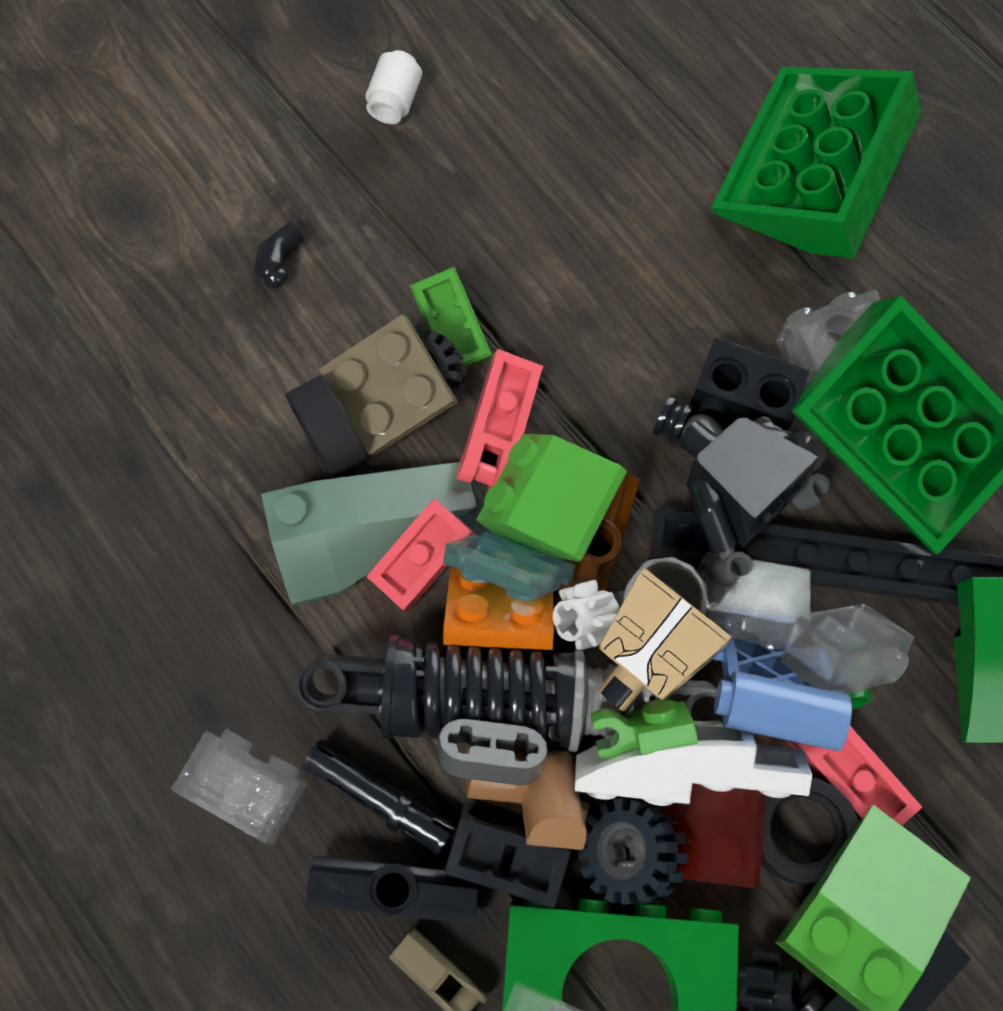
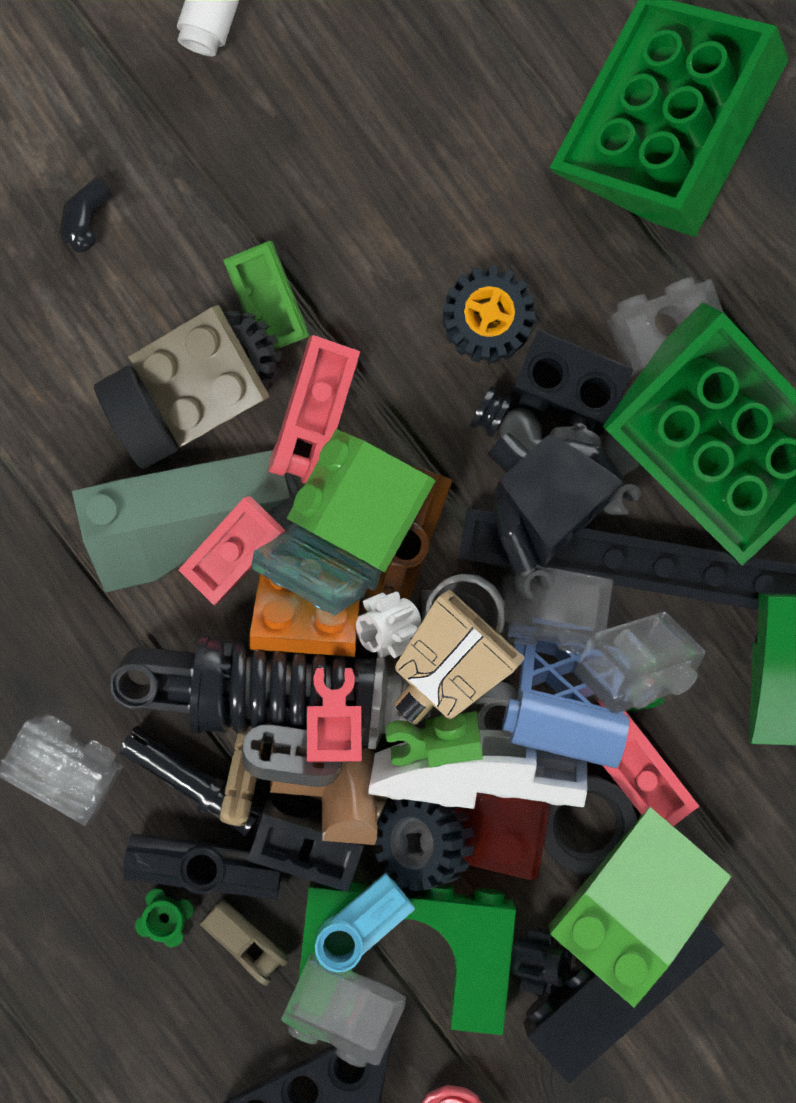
camera: 10 degrees right, 15 degrees up
none -> green plate [135,888,194,947]
none -> tan axle [220,729,264,826]
none -> coral plate [307,668,362,762]
none -> medium azure piece [315,872,415,973]
none -> black wheel [443,266,536,364]

